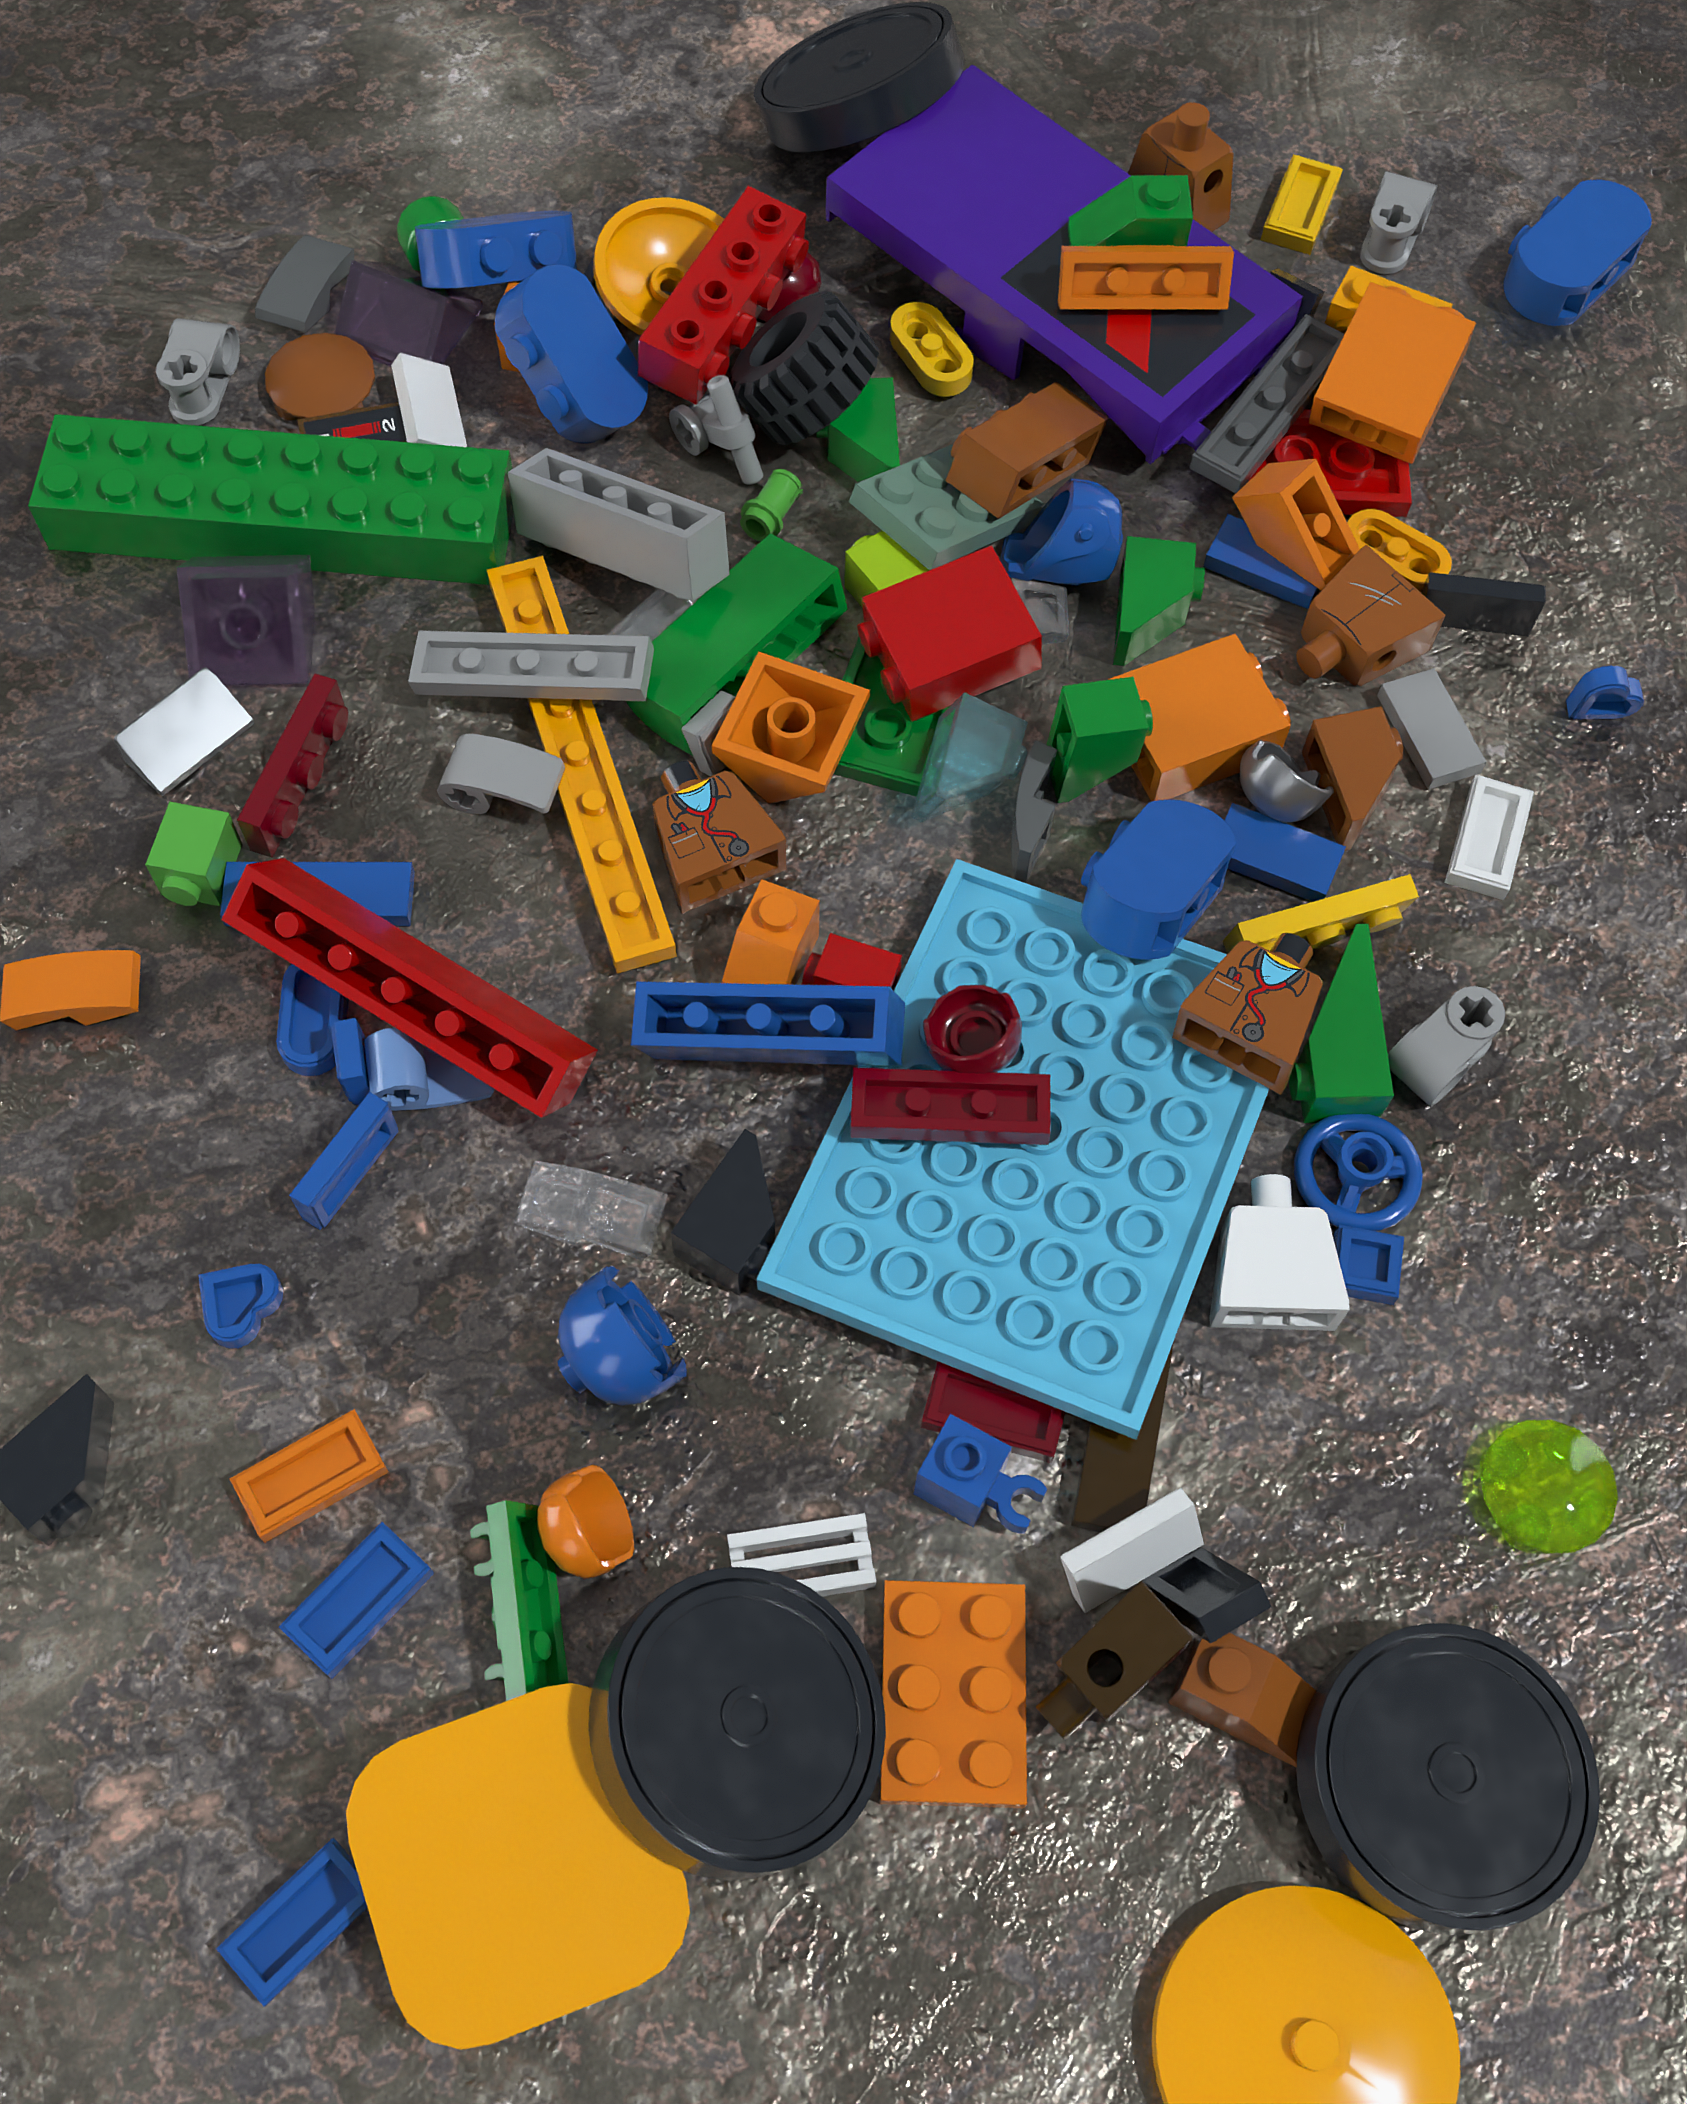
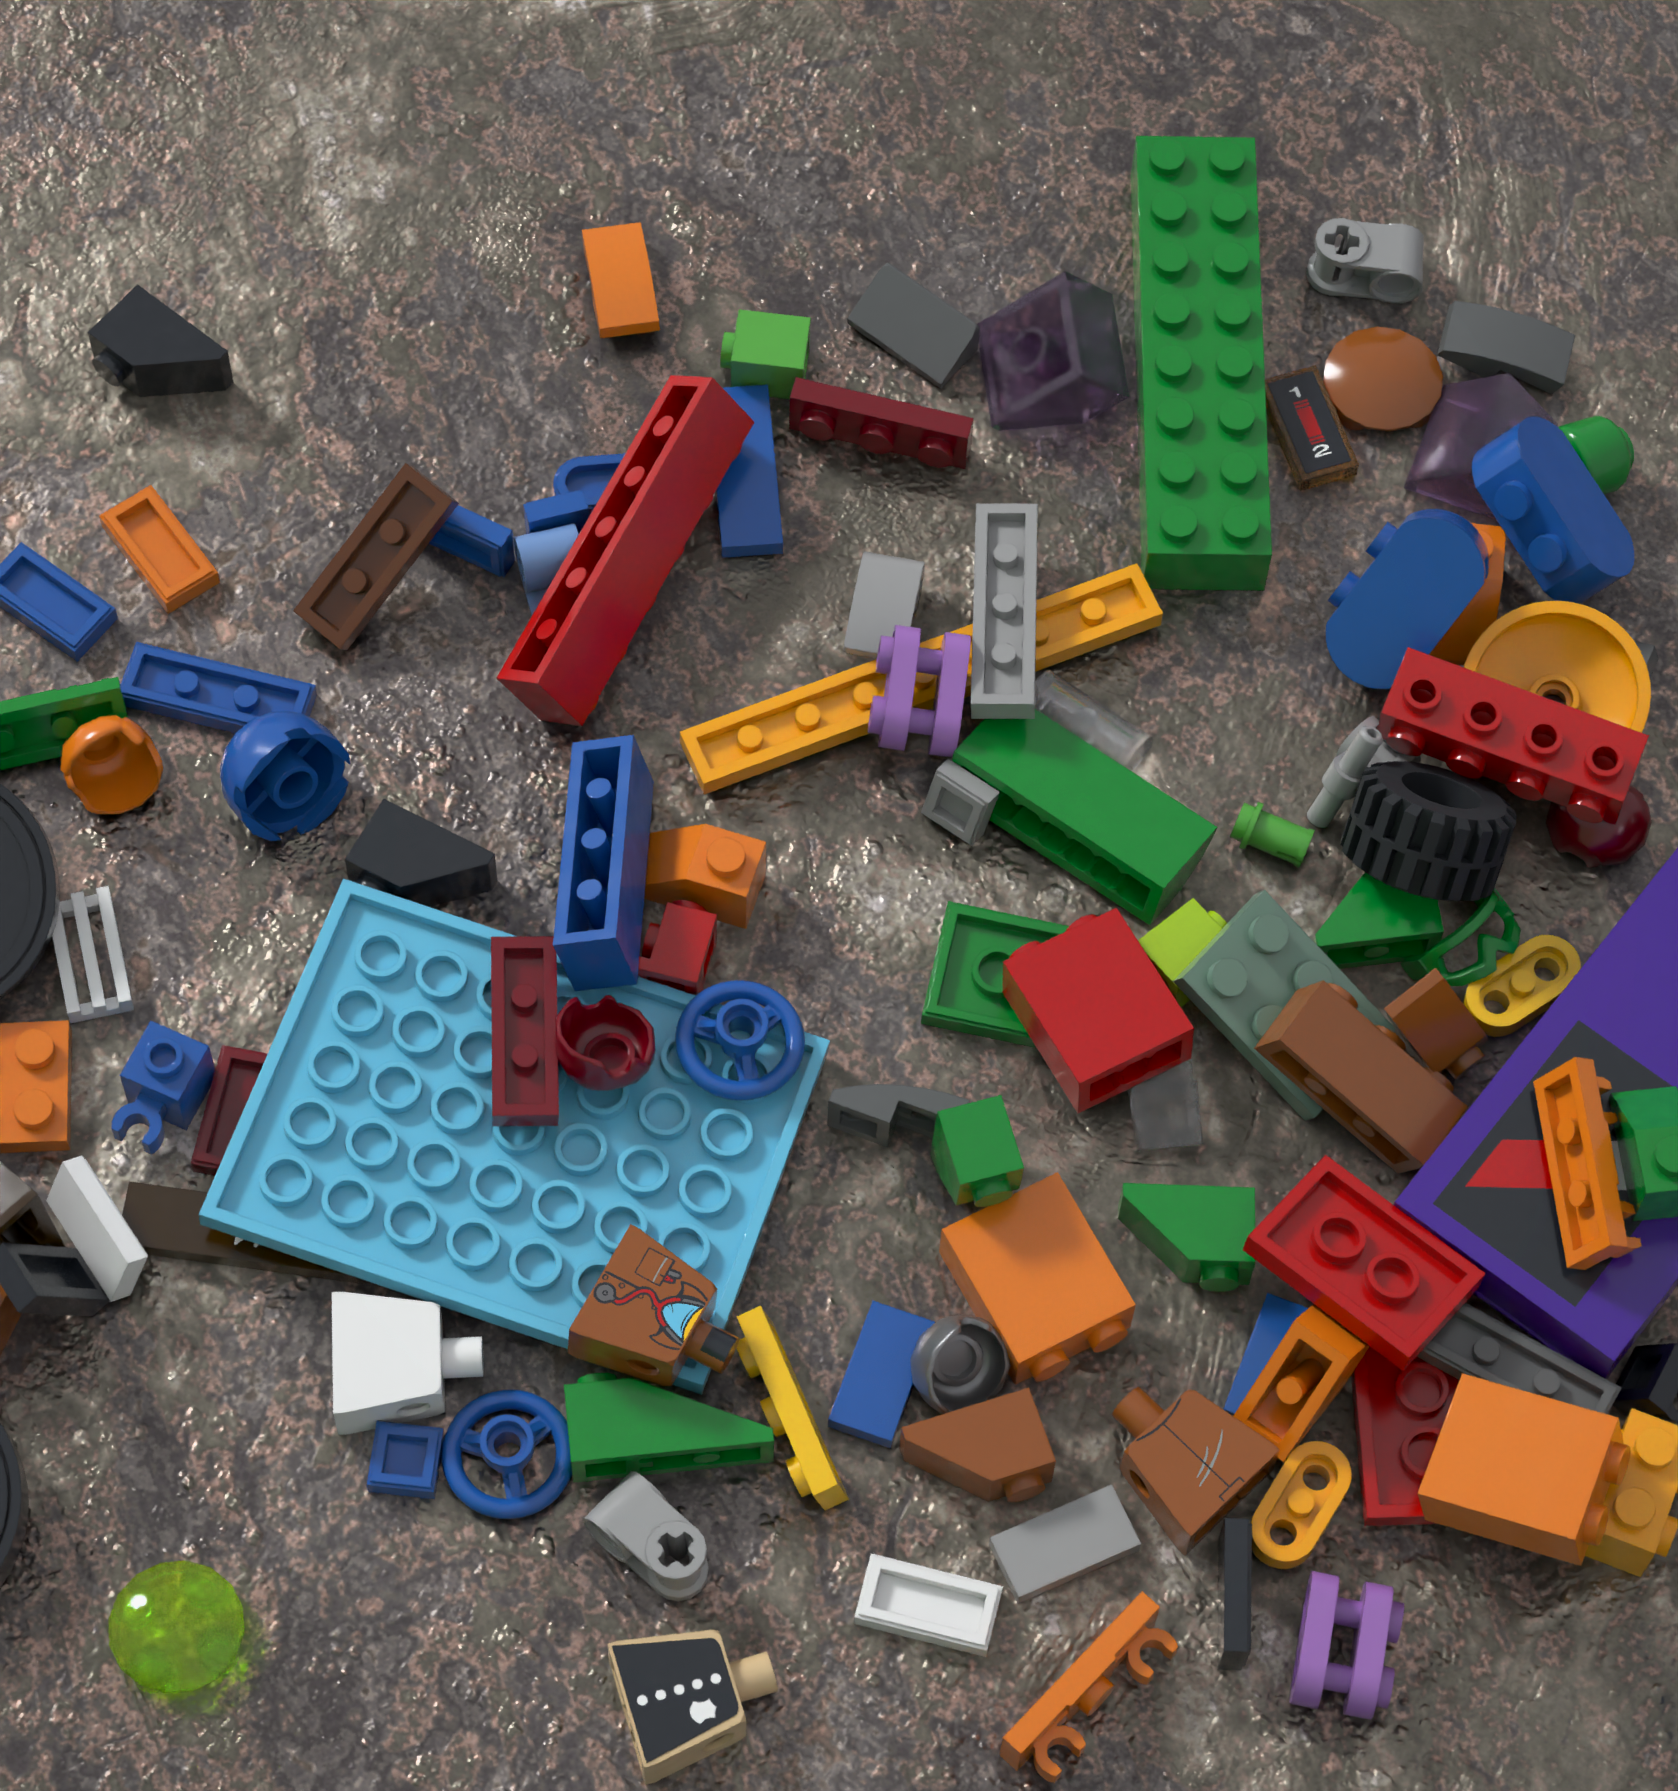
camera: 85 degrees right, 0 degrees up
blue tile [199,1264,283,1349] -> none
white tile [391,353,467,447] -> none
light grey brick [508,448,730,601] -> none
clear slope [513,1161,667,1261] -> none
dark orange torso [652,761,786,914] -> none
orange slope [711,651,870,804] -> none
clear light blue slope [911,692,1028,822] -> none
blue helmet [1000,478,1123,585] -> none
blue brick [1081,800,1236,960] -> none
blue tile [1566,666,1644,719] -> none
none -> blue tile [120,642,317,733]
none -> reddish brown plate [293,463,459,651]
none -> torso [607,1630,778,1785]
none -> blue piece [675,980,805,1101]
none -> medium lavender brick [868,625,971,758]
none -> orange plate [999,1591,1178,1783]
none -> red plate [1243,1155,1486,1371]
none -> medium lavender brick [1289,1571,1404,1720]
none -> dark orange slope [1384,968,1488,1080]
none -> green helmet [1400,888,1521,986]

